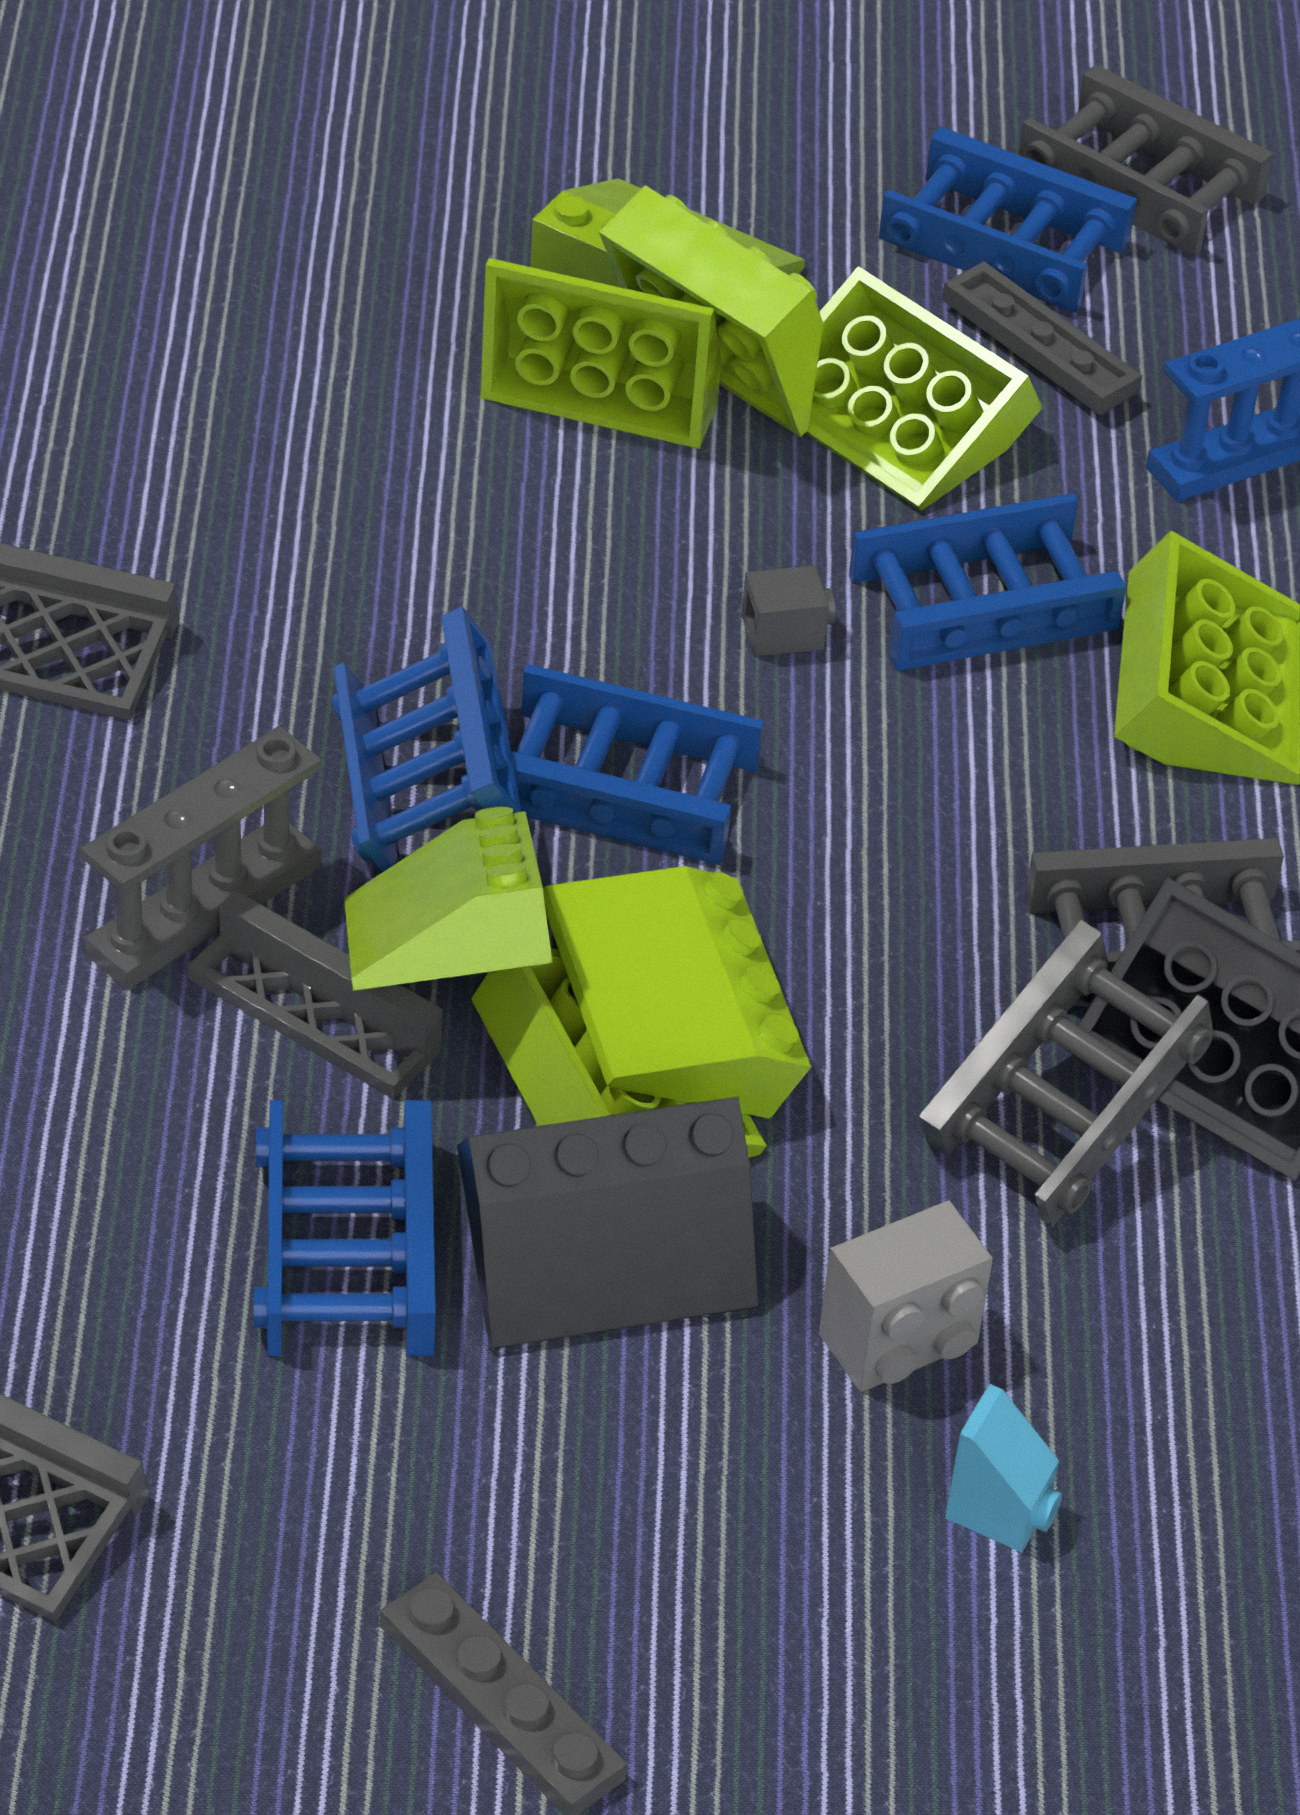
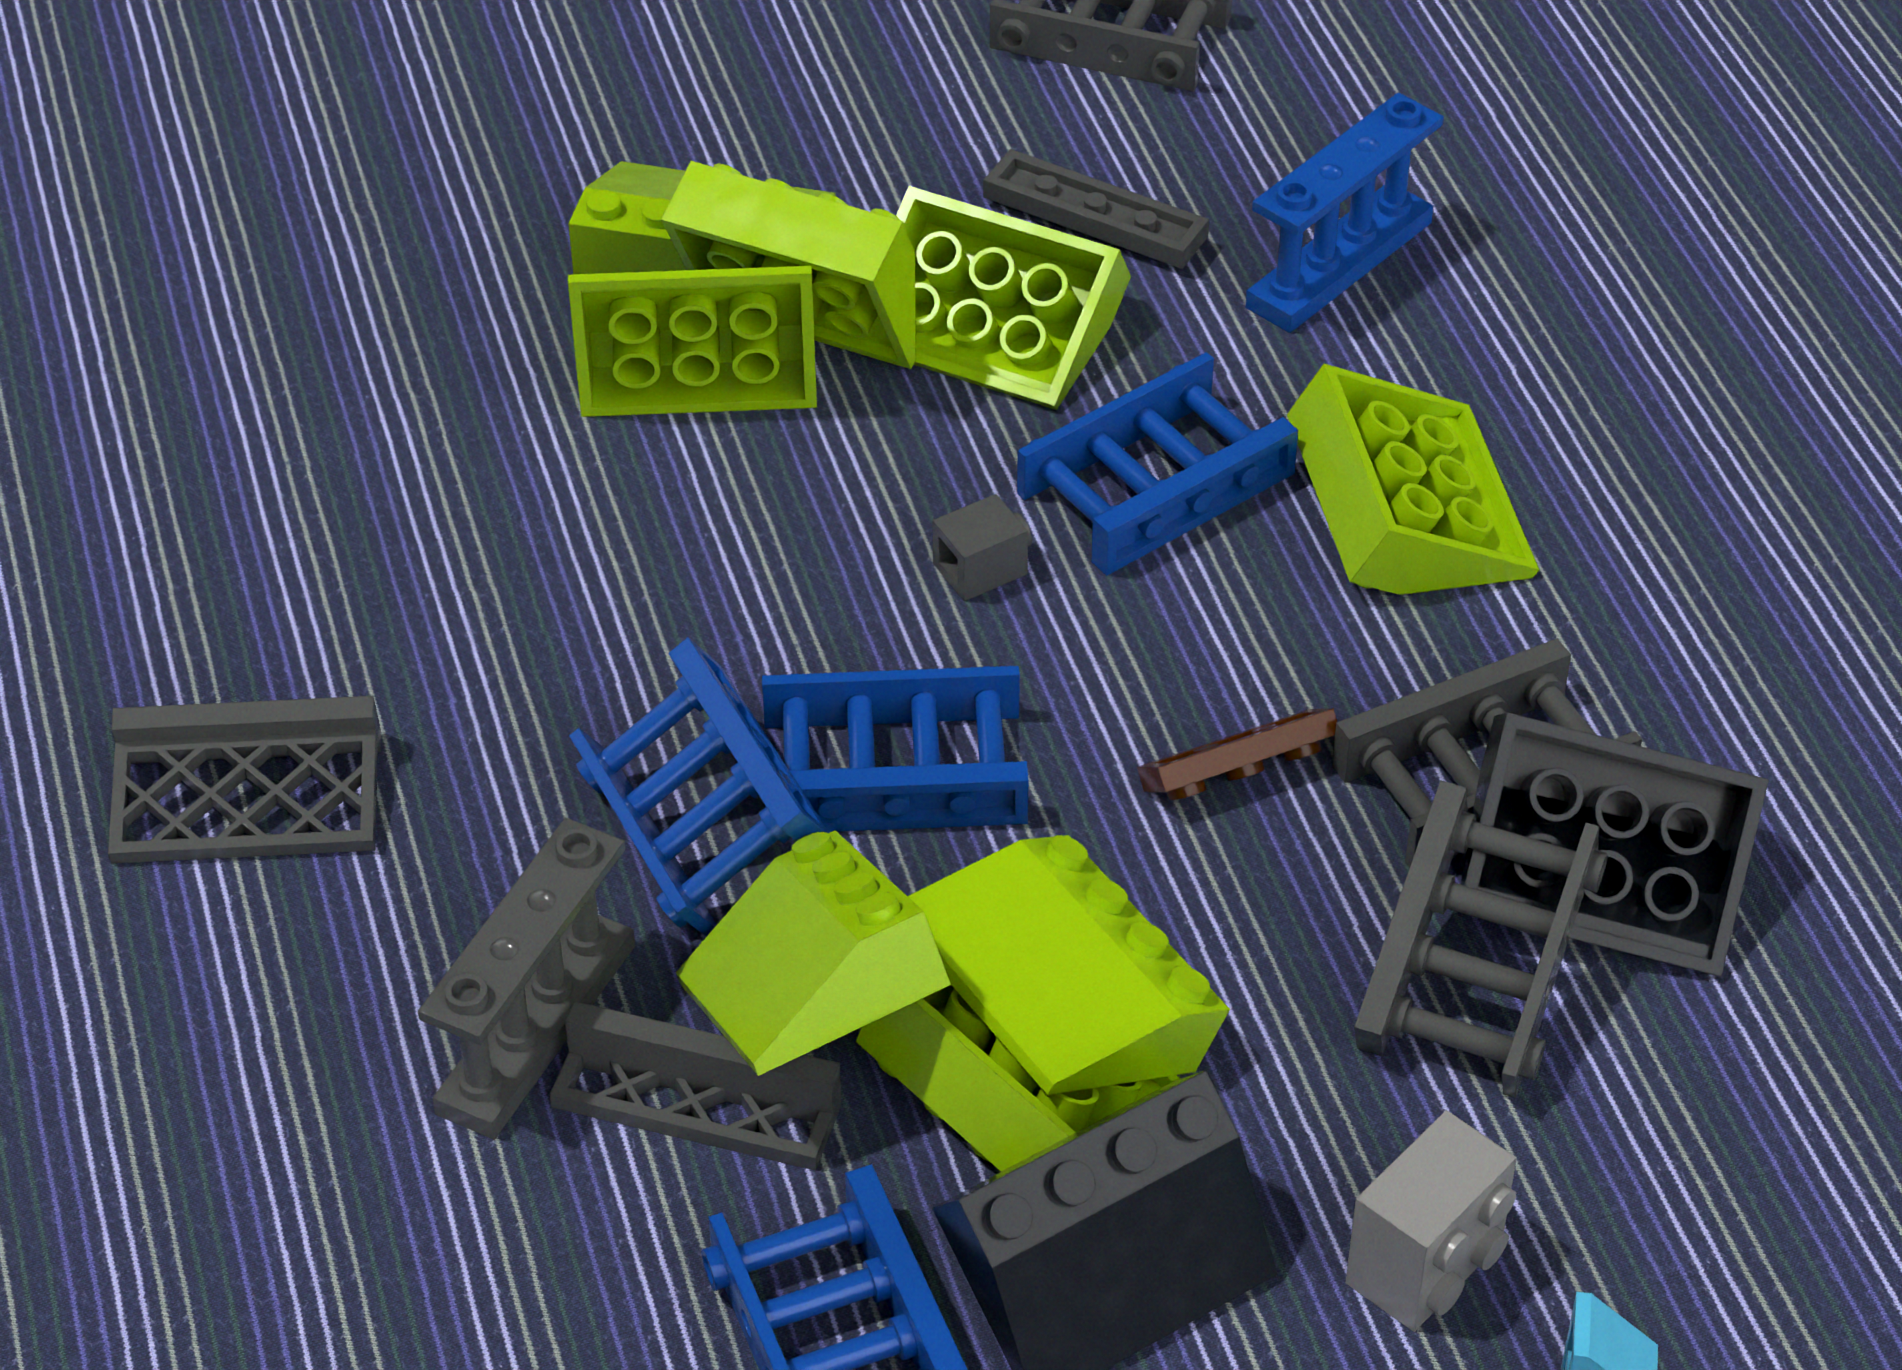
camera: 15 degrees left, 0 degrees up
blue fence [878,126,1137,313] -> none
none -> reddish brown plate [1137,708,1337,801]

